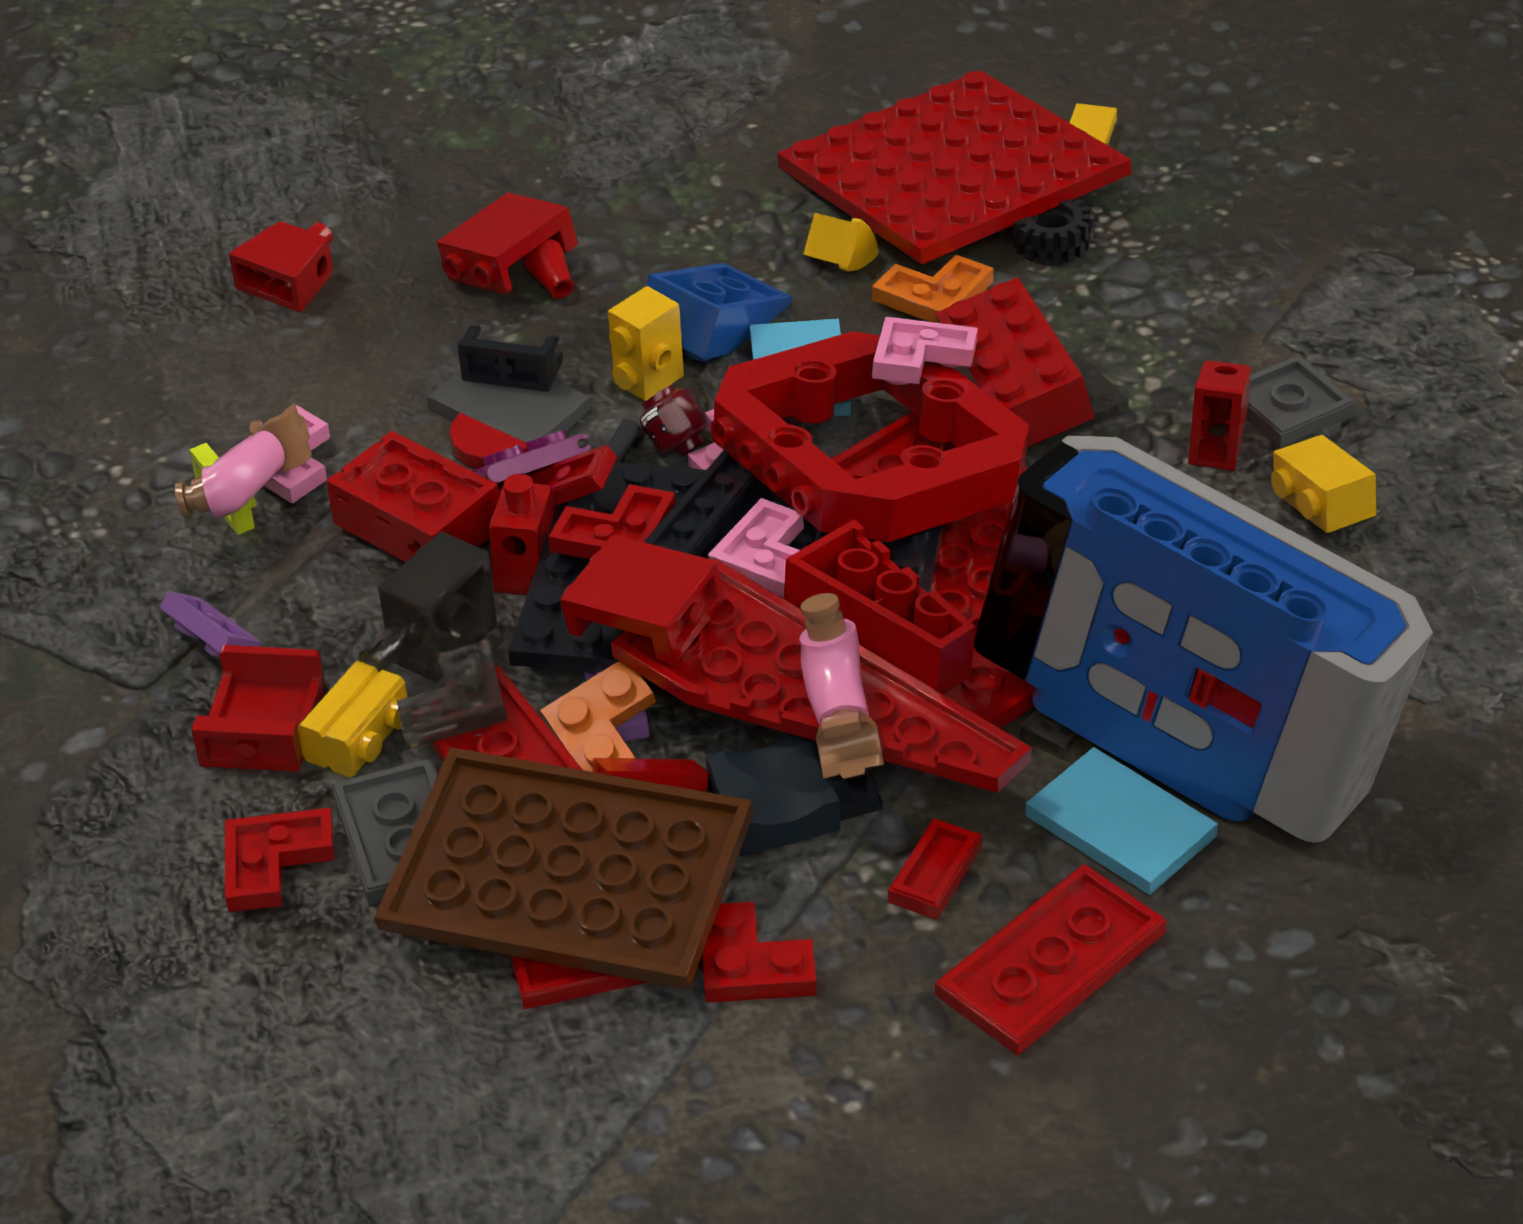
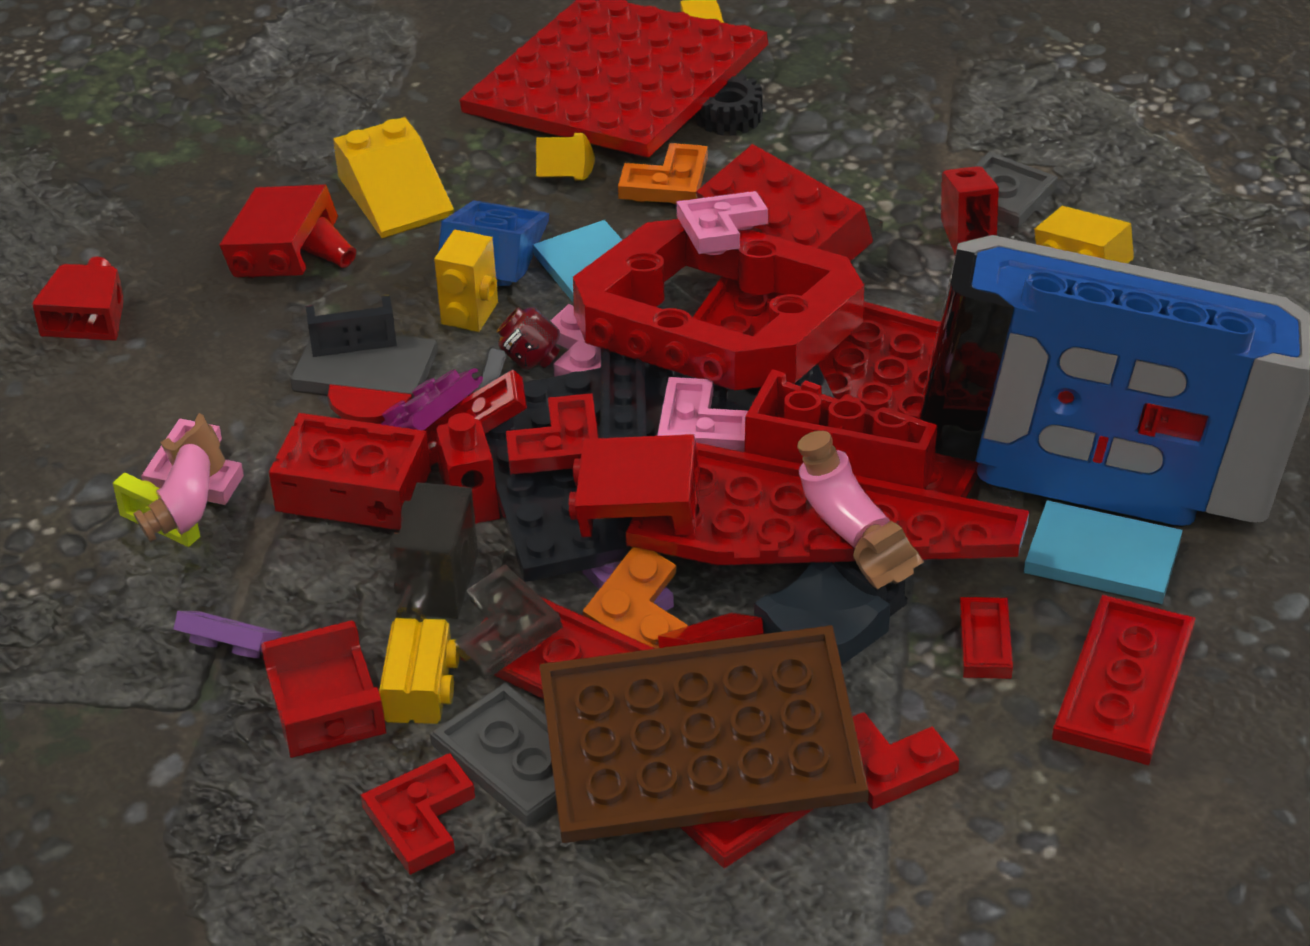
camera: 25 degrees left, 0 degrees up
none -> yellow slope [333,117,454,238]

